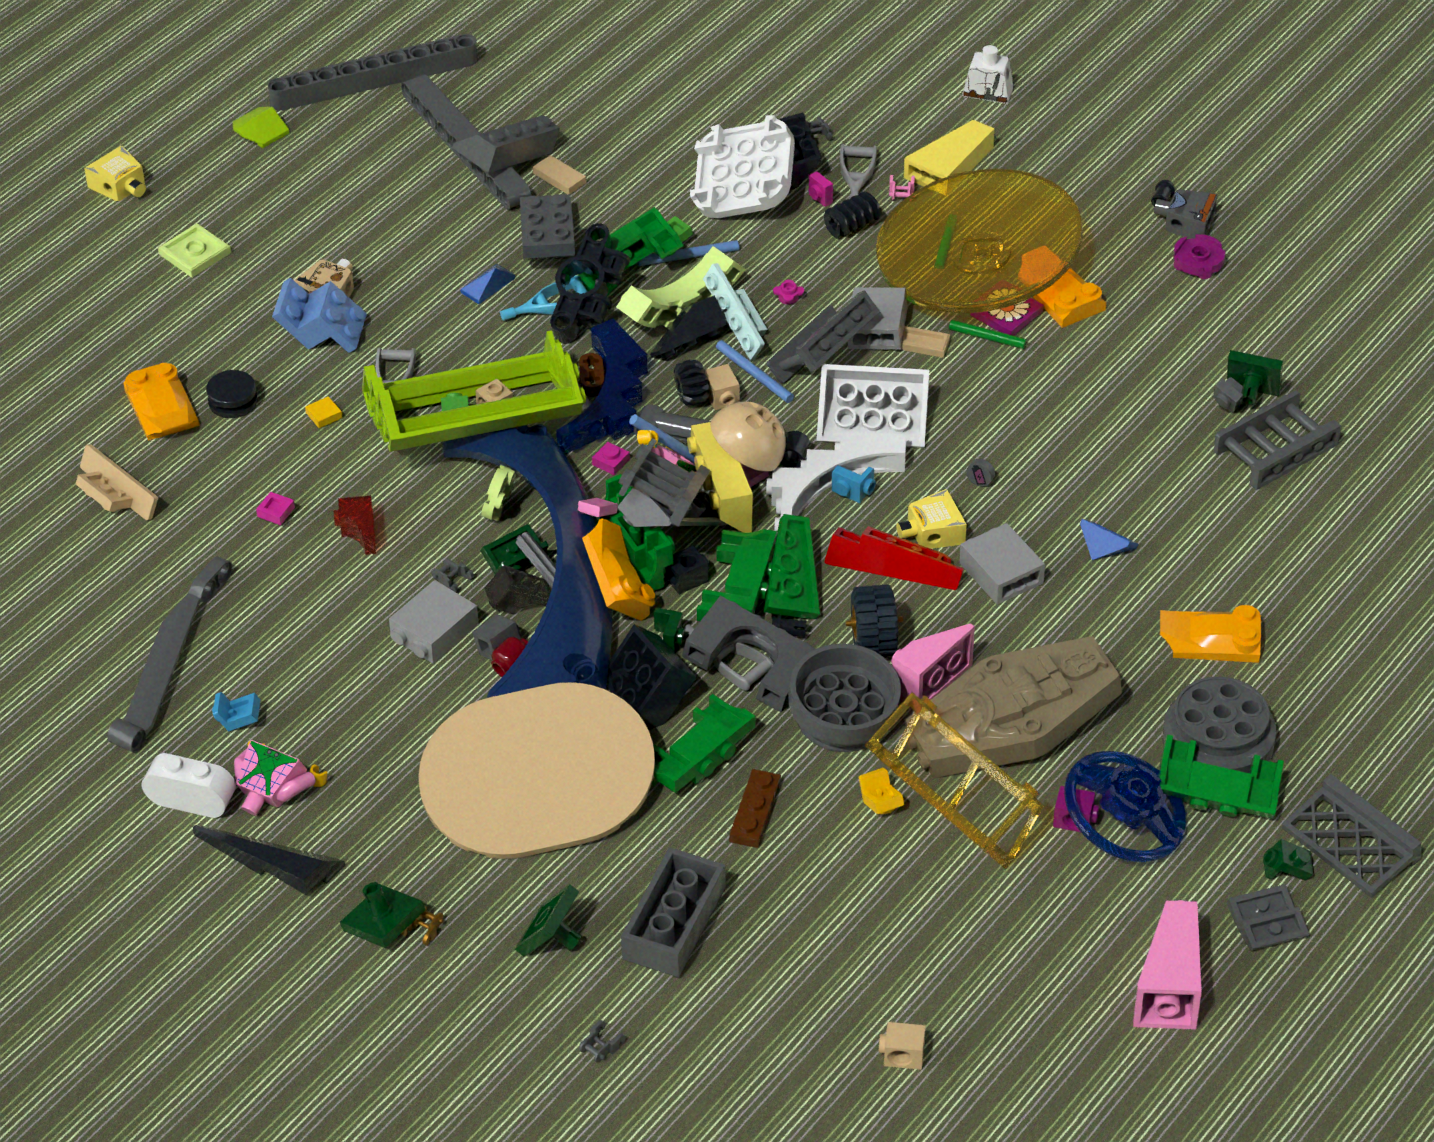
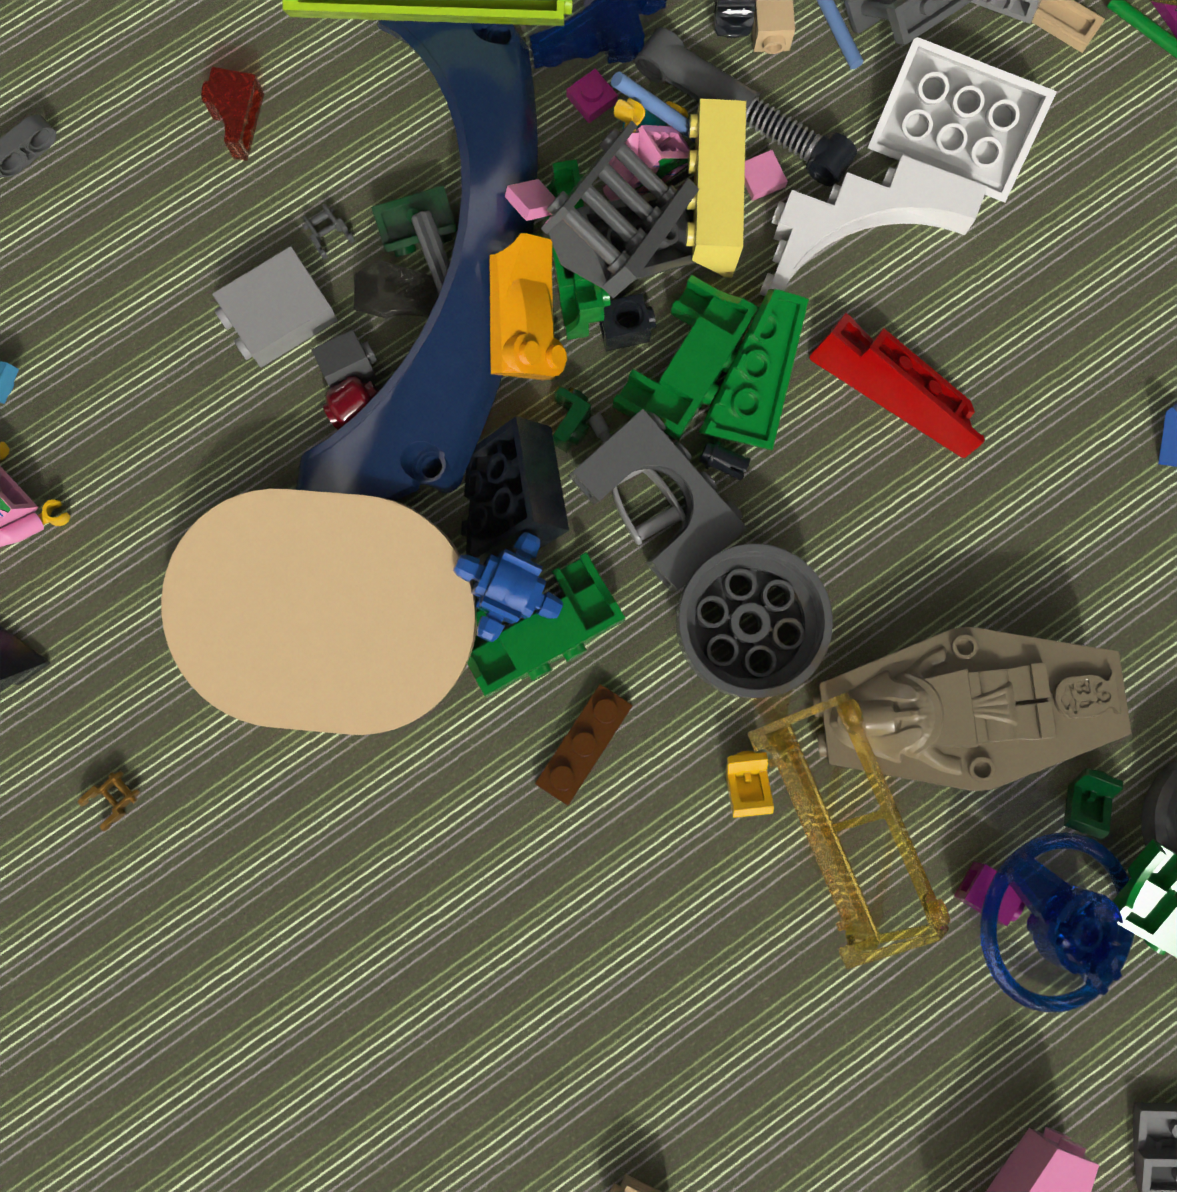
camera: 15 degrees right, 35 degrees up
dark pink plate [256,492,295,525] -> none
dark green tile [340,882,426,948] -> none
yellowish green plate [481,465,515,521] -> none
dark green tile [514,884,582,957] -> none
dark grey piece [579,1020,626,1063] -> none
dark grey brick [621,847,726,977] -> none
tan piece [710,401,786,471] -> none
dark azure bracket [832,465,876,503] -> none
black wheel [846,584,903,657] -> none
bright pink slope [891,624,975,712] -> none
light yellow torso [896,489,967,549] -> none
light grey brick [960,523,1045,605] -> none
dark grey tile [966,459,995,487] -> none
none -> blue piece [453,532,563,642]
none -> dark green bracket [1063,768,1123,839]

